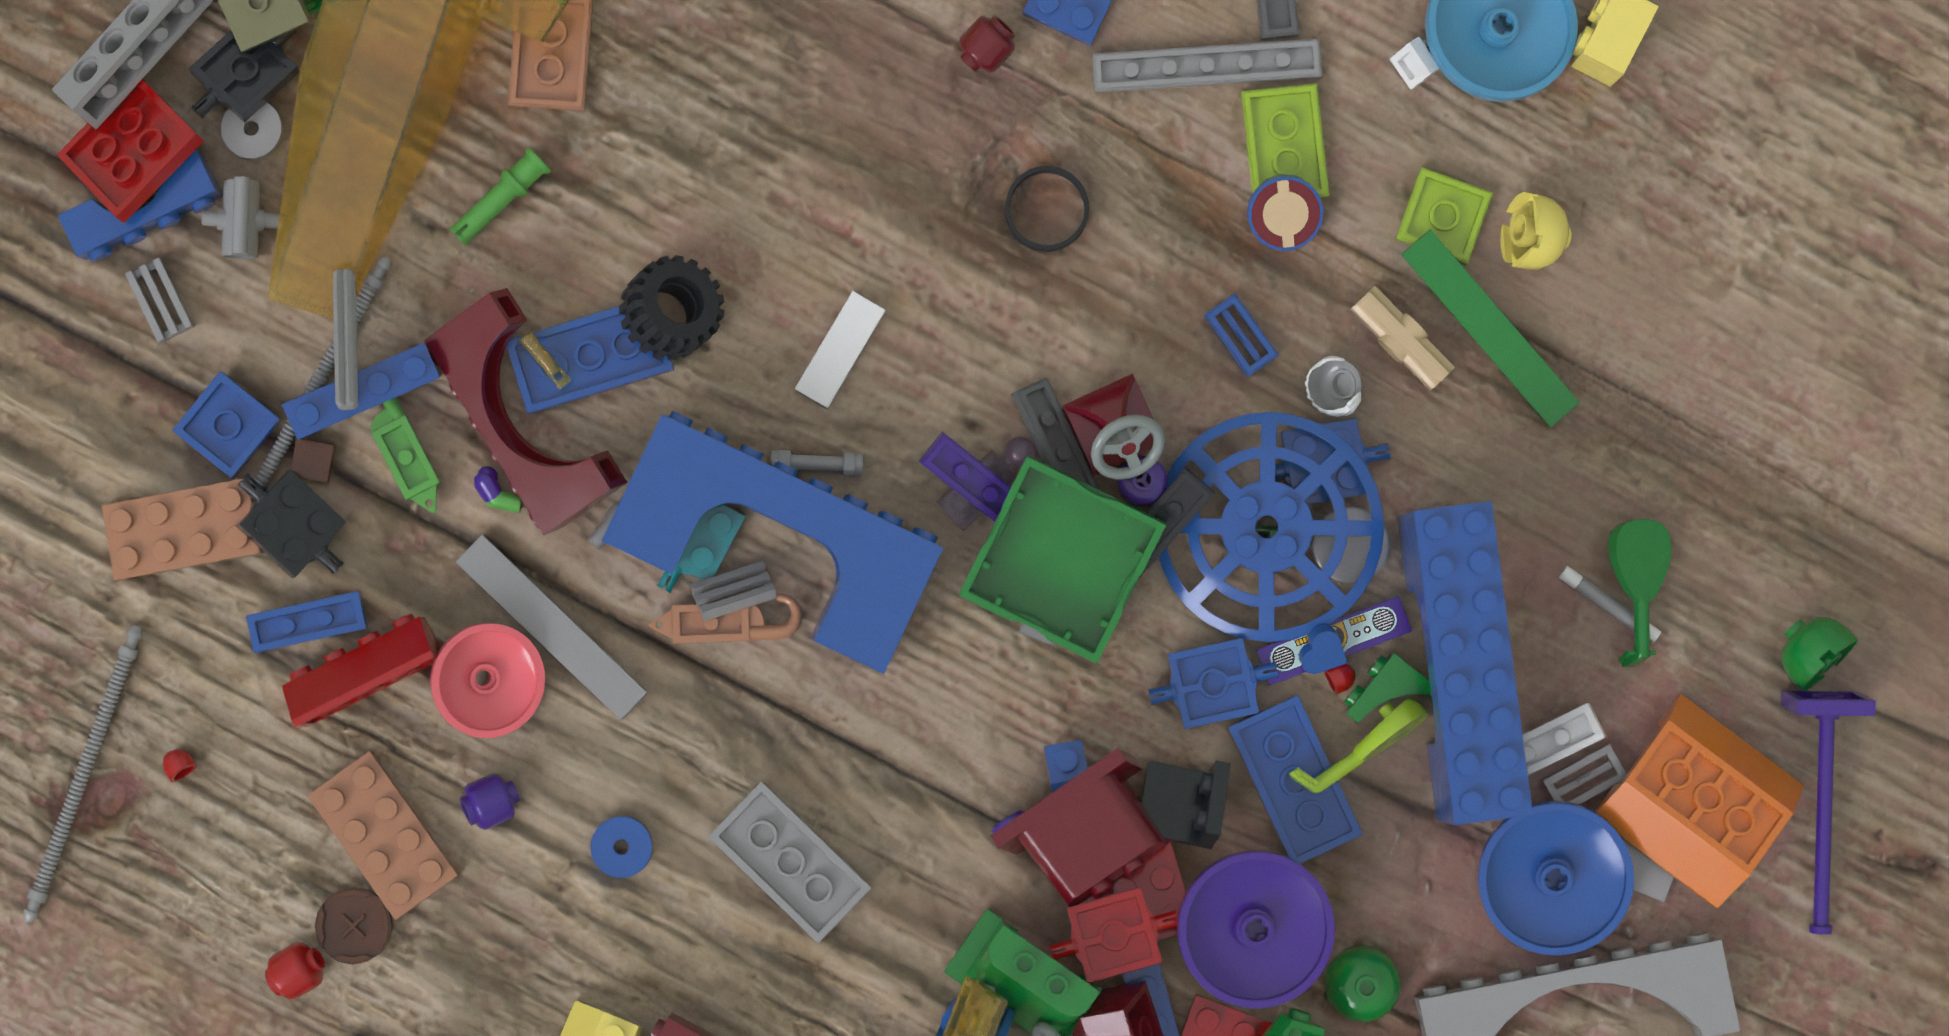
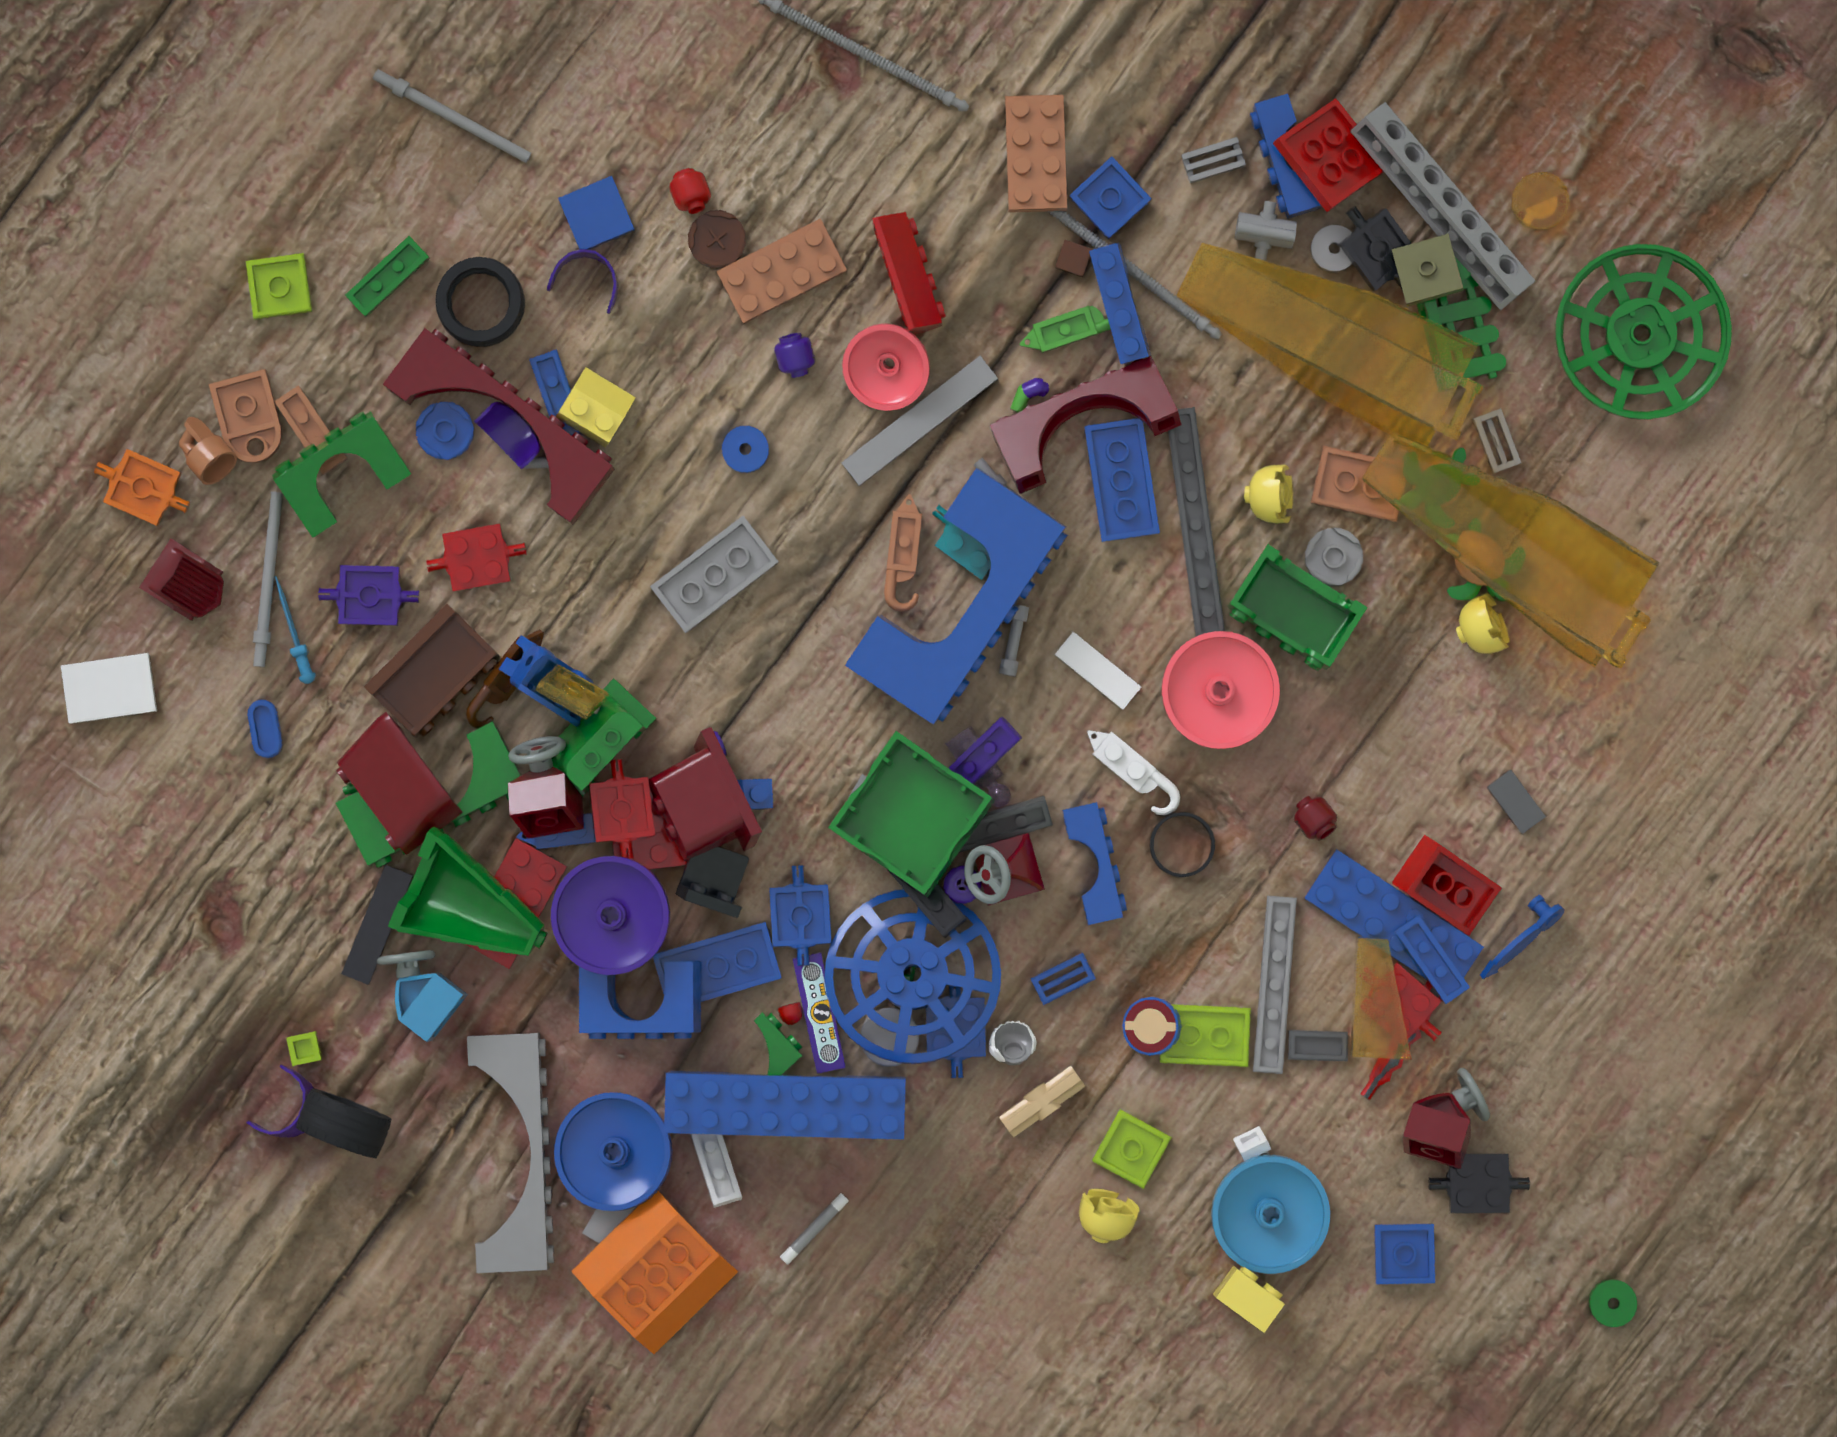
camera: 100 degrees right, 0 degrees up
red hinge [162,749,197,782] -> none
black plate [236,469,346,578] -> none
blue plate [246,591,368,653] -> none
light grey axle [333,268,358,411] -> none
bright green pin [449,147,552,245] -> none
clear yellow piece [516,329,571,390] -> none
black tyre [619,255,725,361] -> none
light grey tile [691,561,776,621] -> none
lime piece [1289,698,1428,794] -> none
blue tile [1298,625,1347,674] -> none
green cylinder [1323,945,1402,1023] -> none
green tile [1400,229,1580,427] -> none
light grey tile [1541,744,1627,804] -> none
green piece [1607,519,1671,667] -> none
green cylinder [1781,617,1858,692] -> none
dark purple tile [1781,690,1876,935] -> none
none -> blue arch [579,961,701,1039]
none -> blue arch [1062,802,1127,925]
none -> white plate [1087,730,1180,816]
none -> coral dish [1162,631,1280,749]
none -> dark grey tile [1168,407,1225,637]
none -> green windscreen [1227,544,1368,671]
none -> light yellow cylinder [1244,465,1293,524]
none -> light grey tile [1305,528,1363,586]

